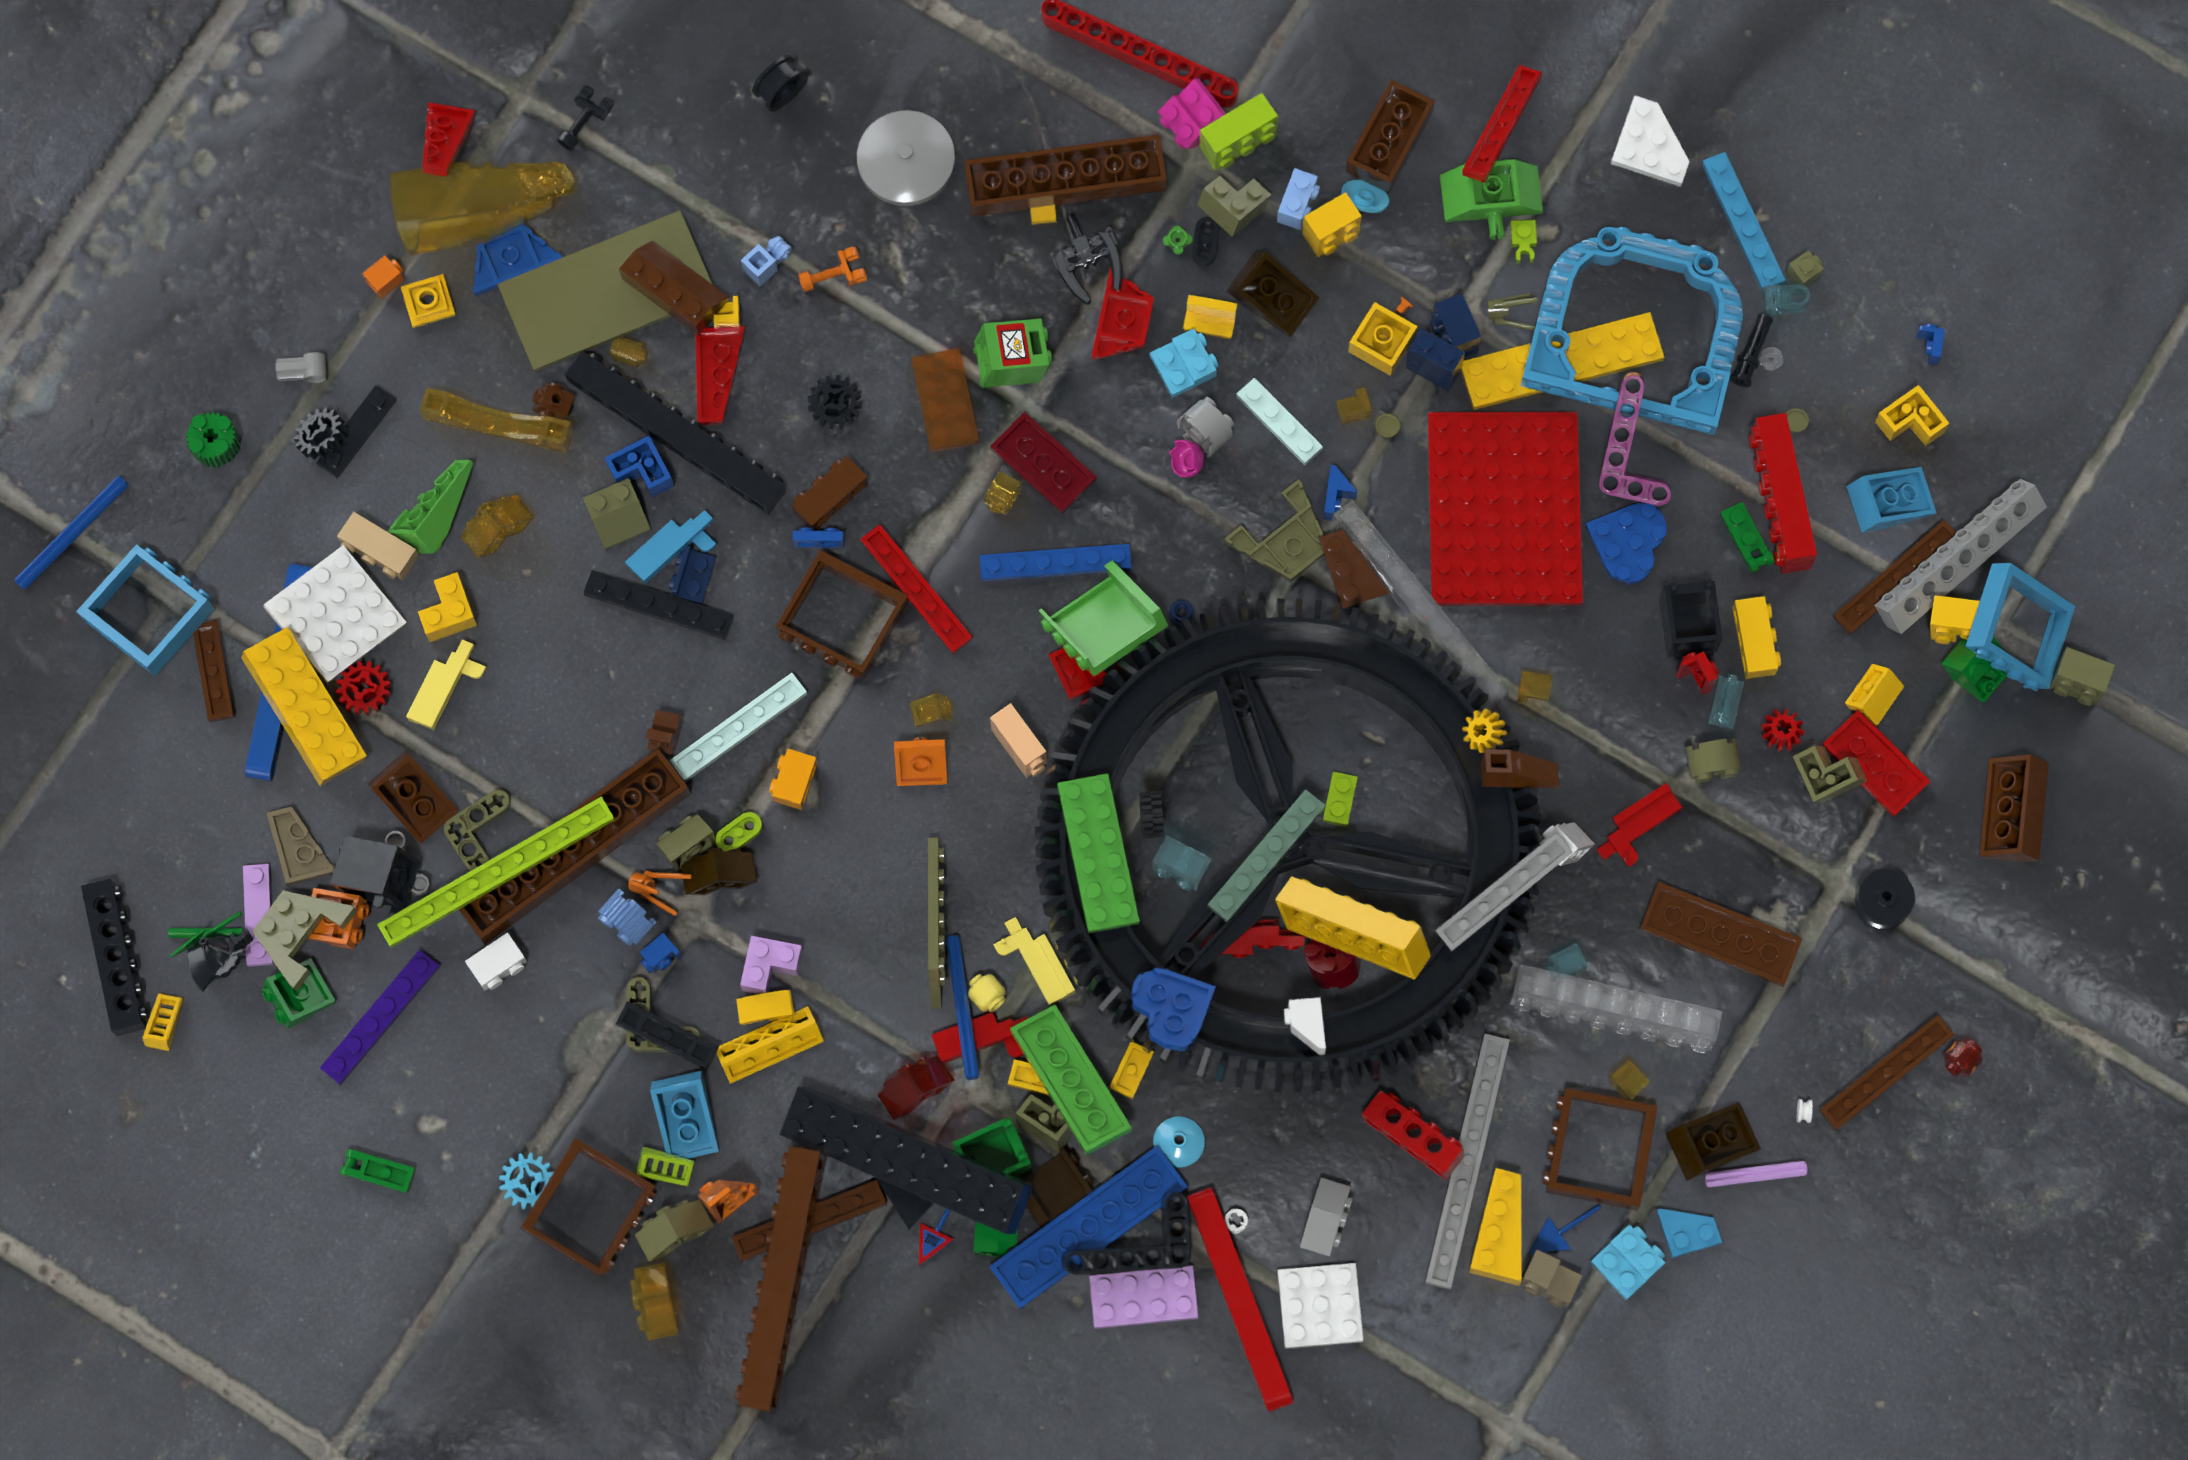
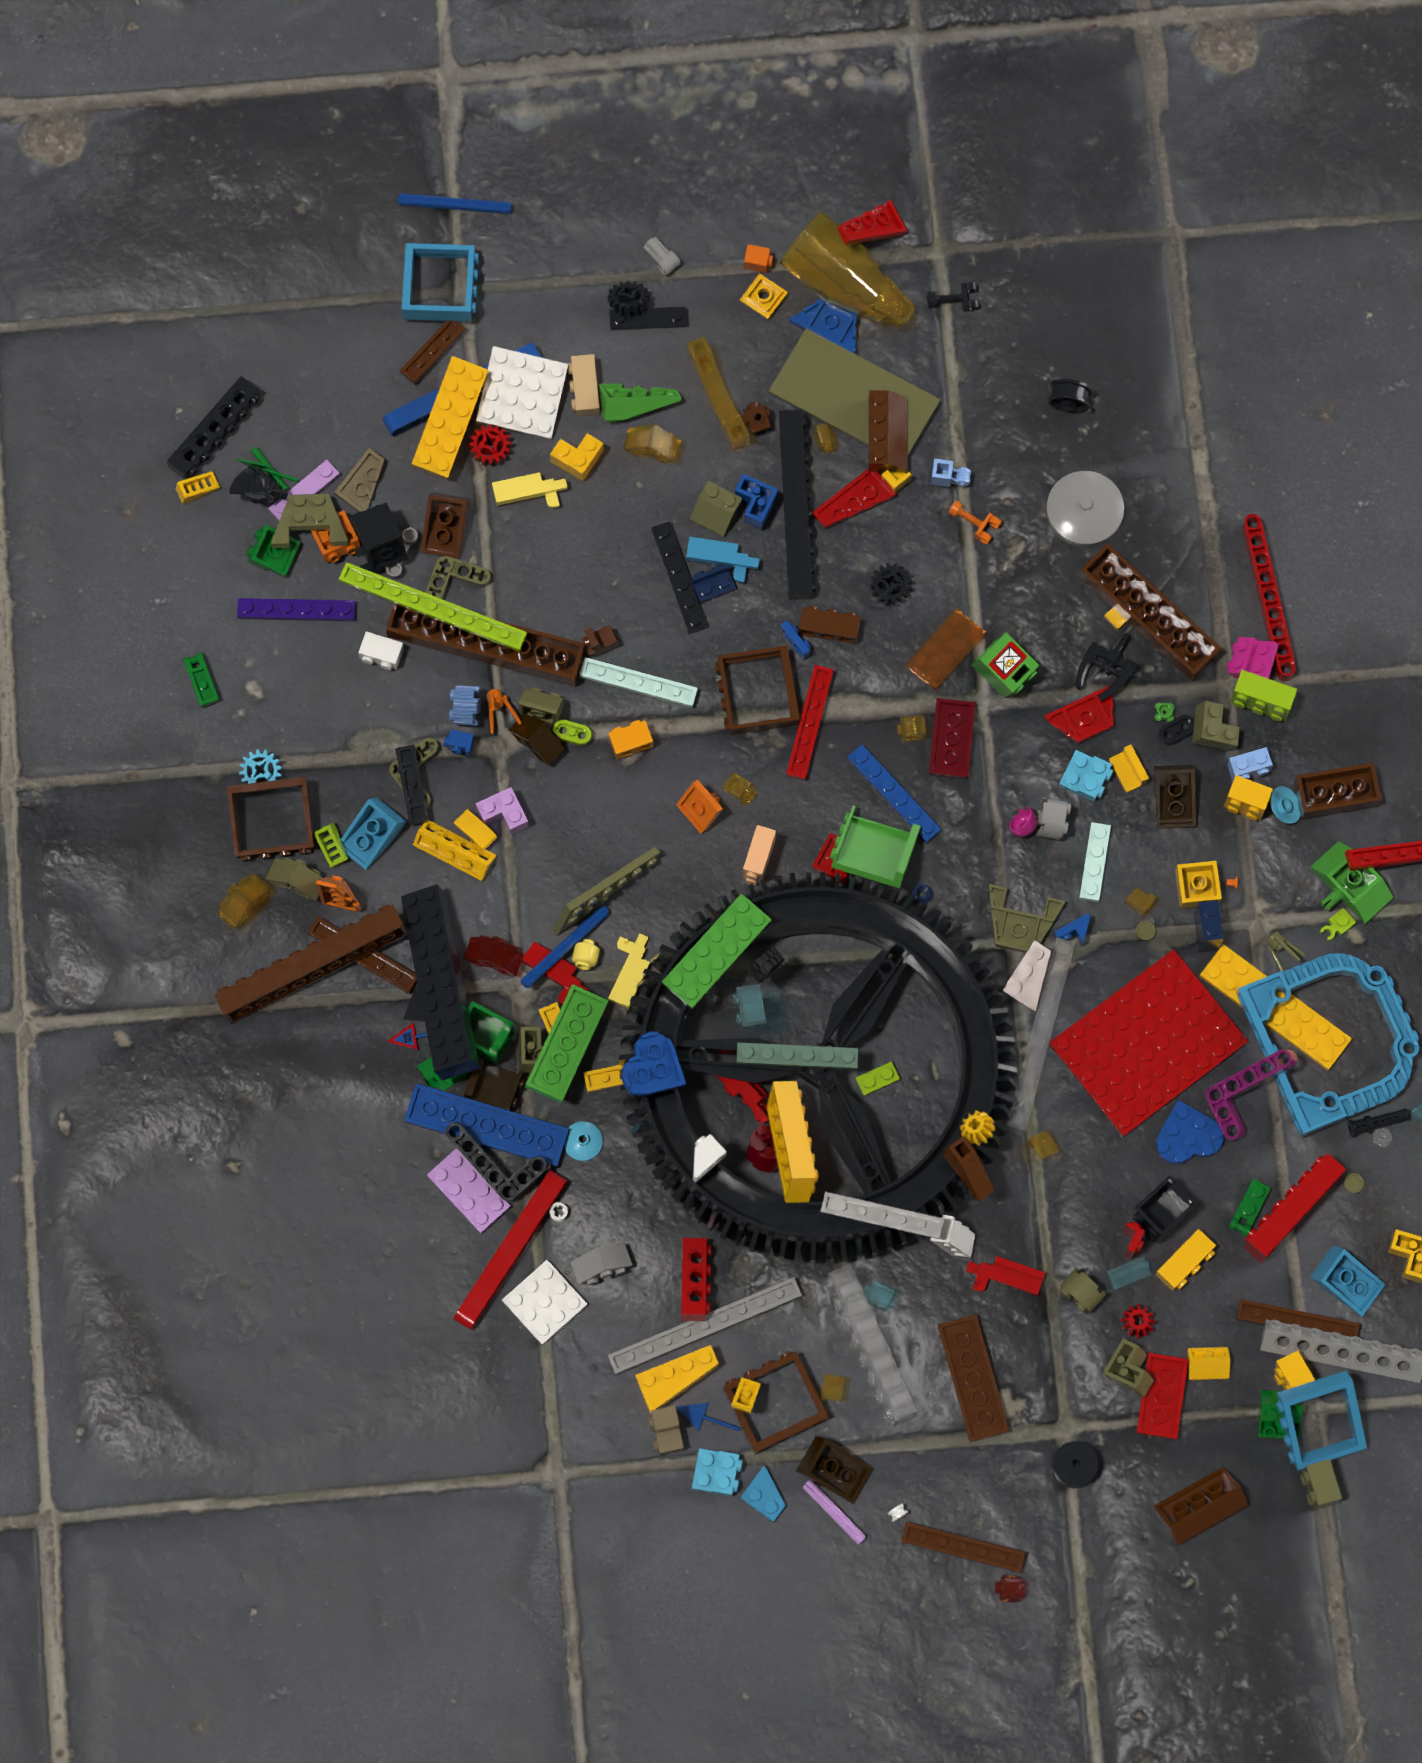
camera: 50 degrees right, 0 degrees up
green brick [186,412,241,469] -> none
dark blue brick [1430,293,1482,358] -> none
none -> yellow slope [731,1377,761,1414]

